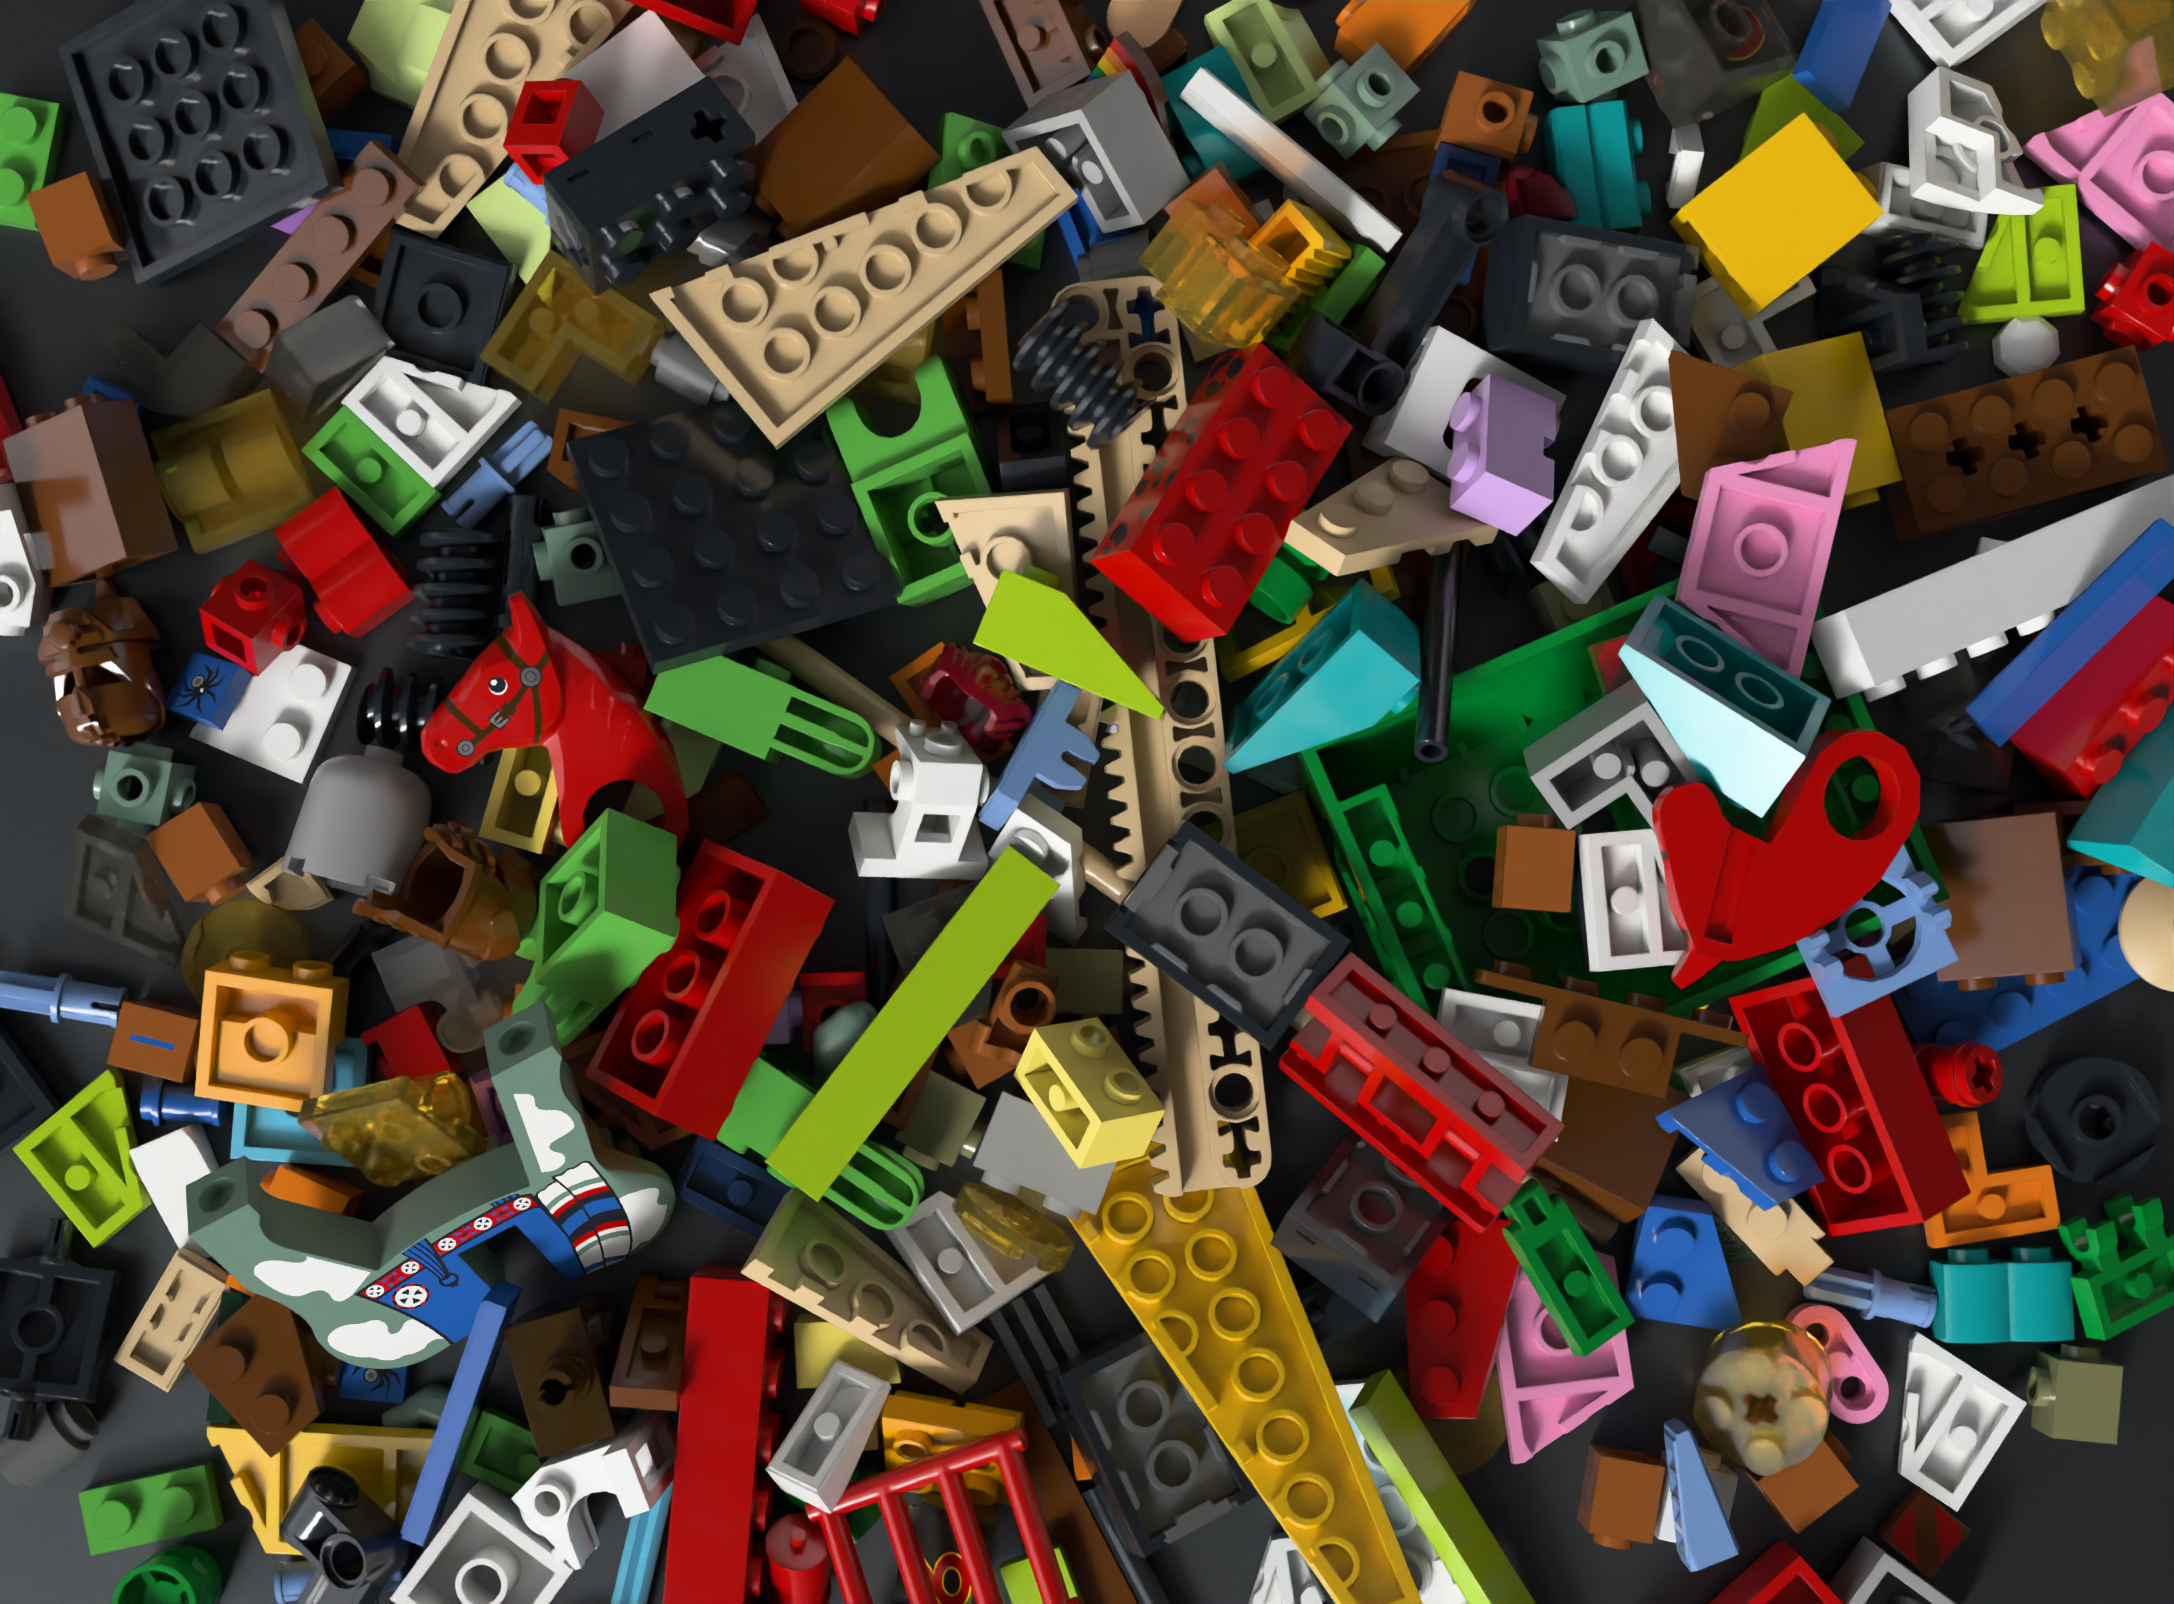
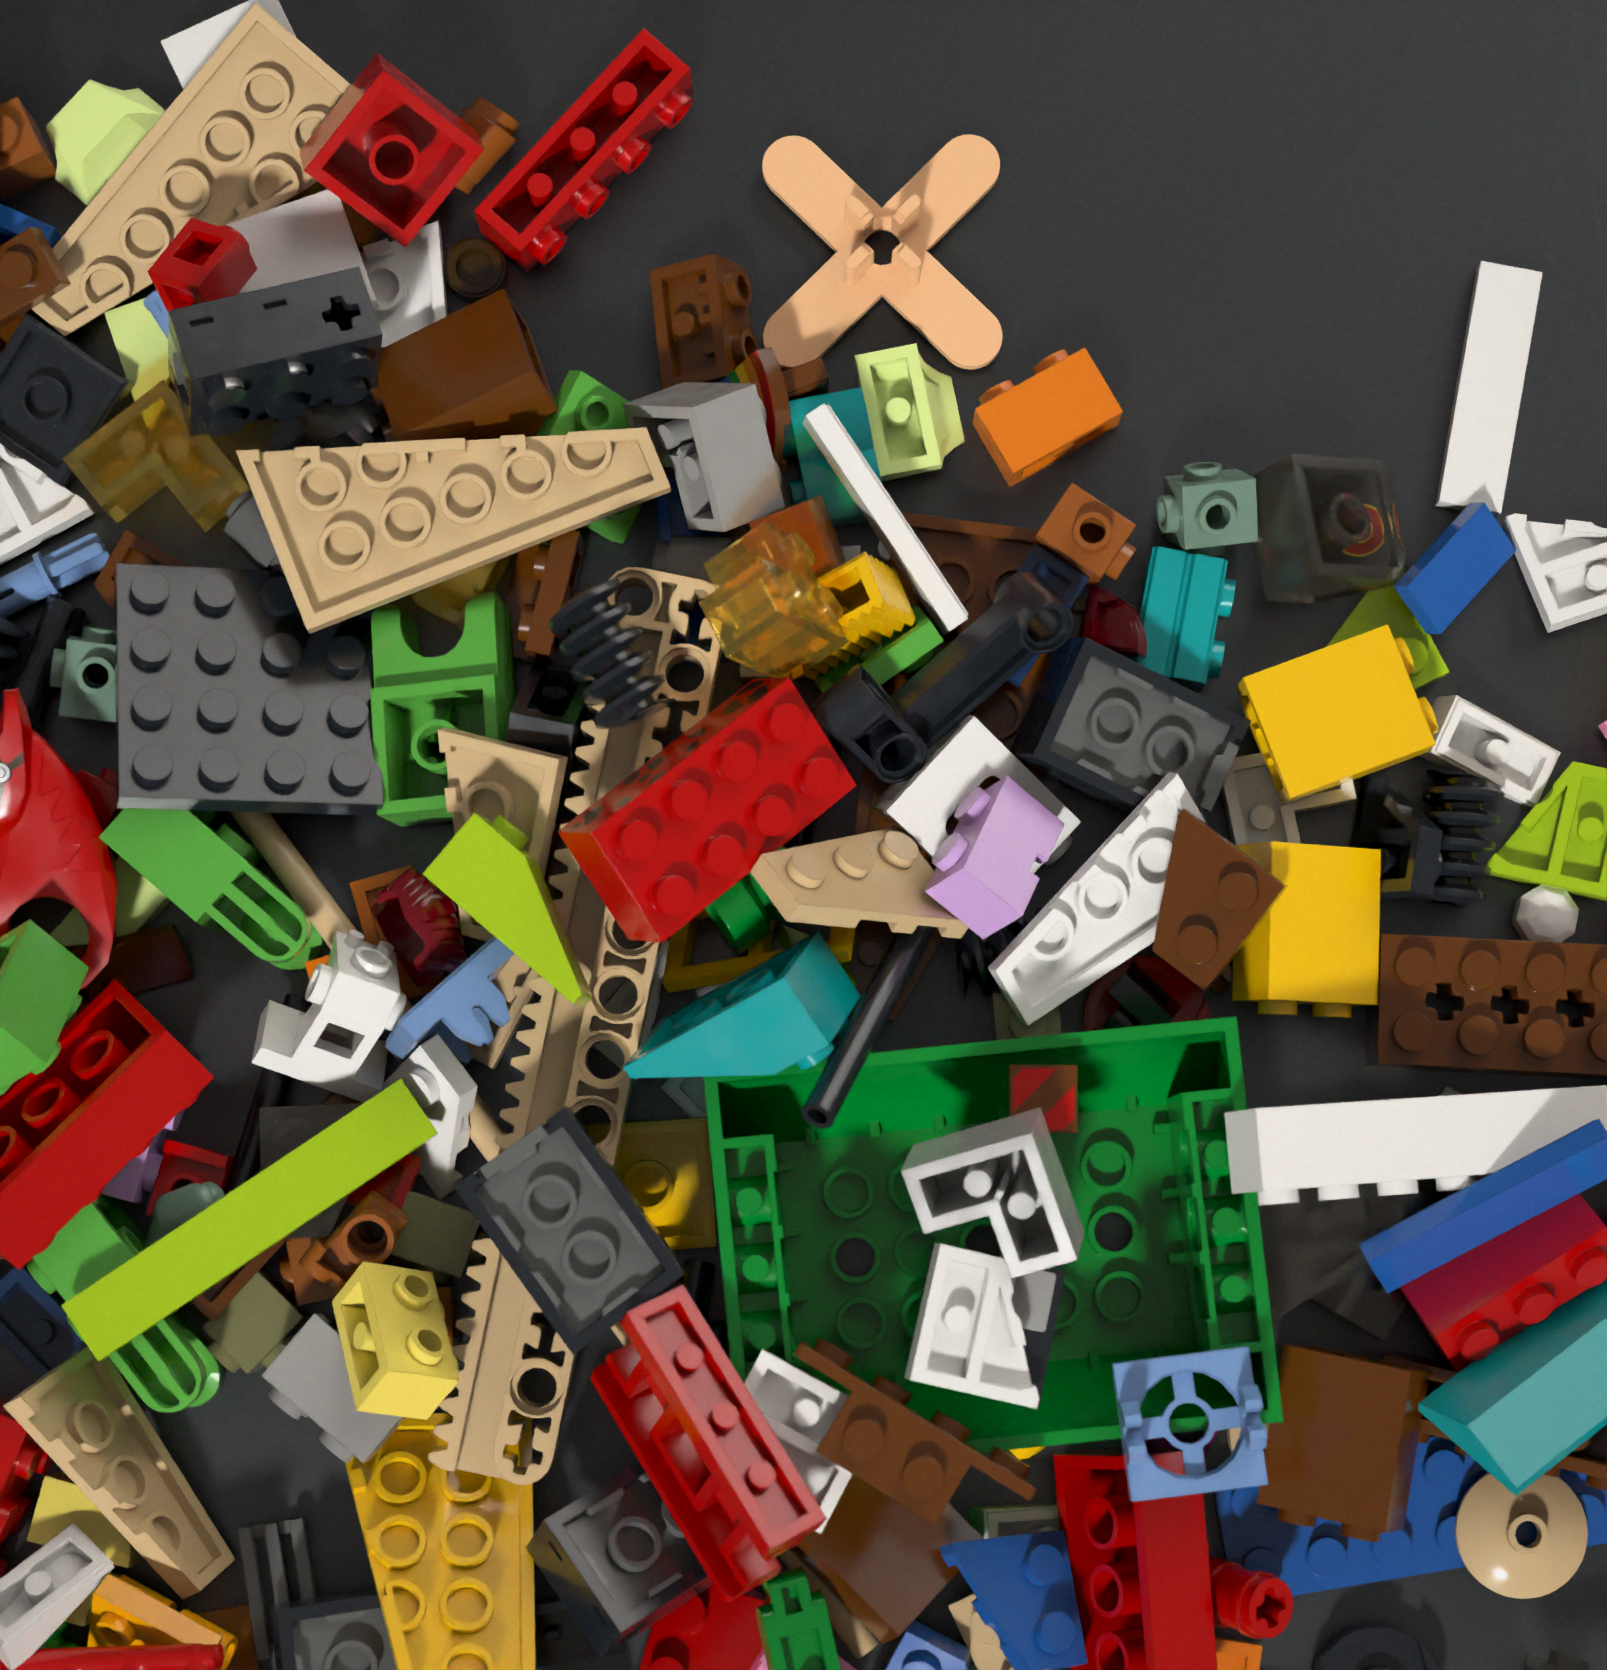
camera: 20 degrees right, 5 degrees down
white wing [884,1191,1060,1337] -> none
clear yellow tile [952,1182,1076,1272] -> none
sand green brick [1303,42,1420,160] -> none
dark orange brick [1492,813,1576,912] -> none
teal slope [1618,591,1831,818] -> none
red animal [1652,728,1920,990] -> none
white tile [1665,121,1704,209] -> none
bright pink wing [1674,438,1857,680] -> none
white slope [1908,66,2044,215] -> none

